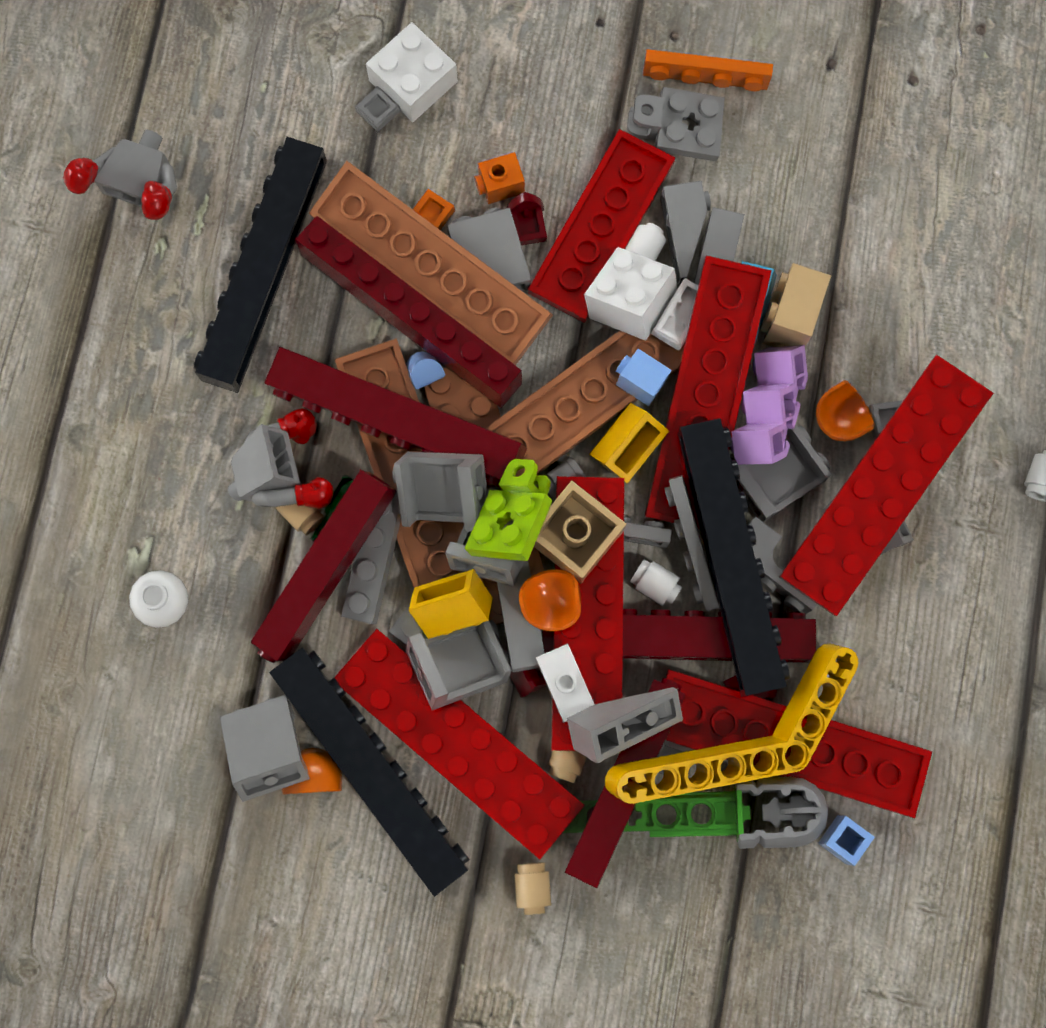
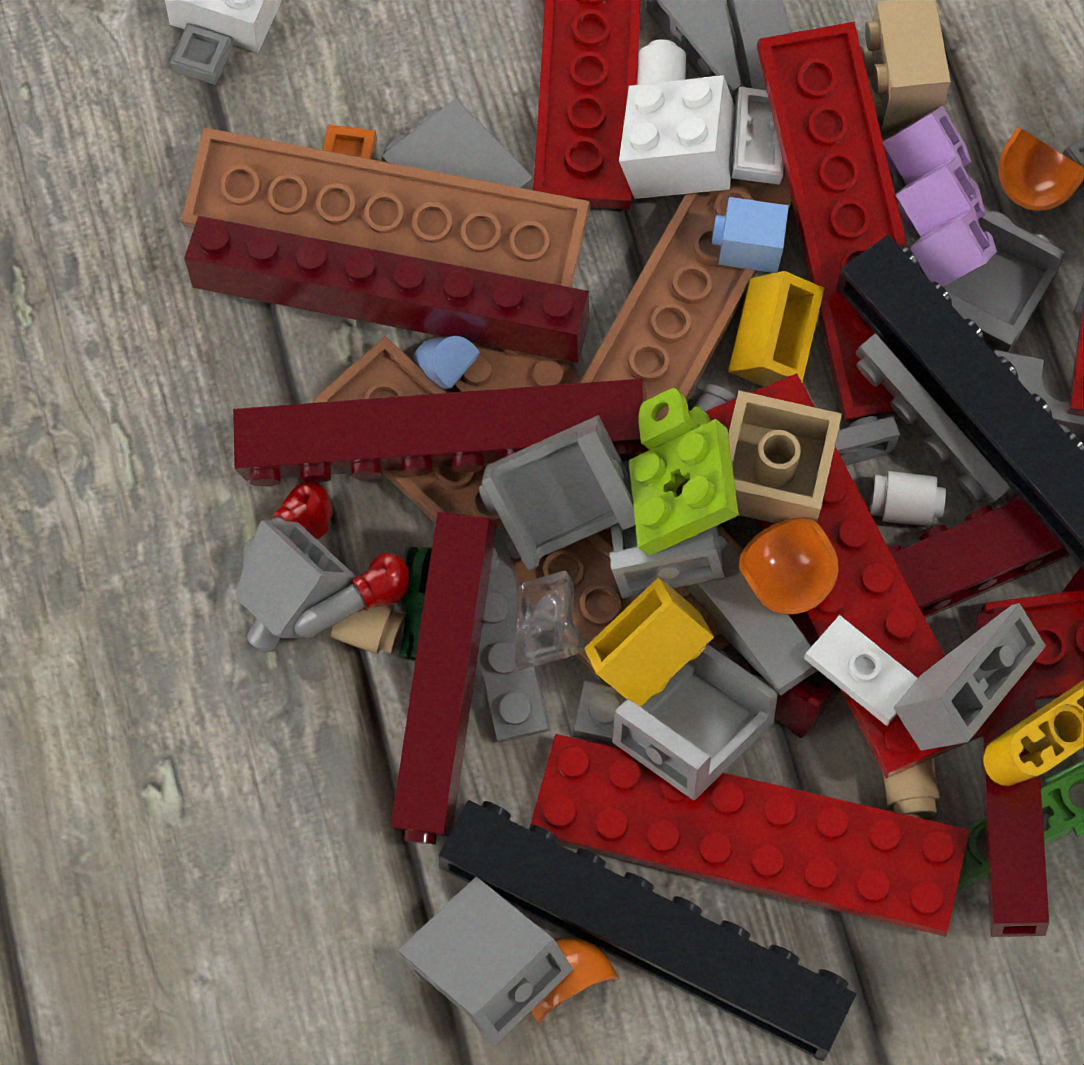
camera: 25 degrees left, 10 degrees down
white piece [129,570,188,628] -> none
black brick [194,137,327,393] -> none
orange brick [474,152,525,204] -> none
dark red tile [506,192,547,246] -> none
tan brick [514,862,551,915] -> none
none -> clear slope [515,570,588,670]

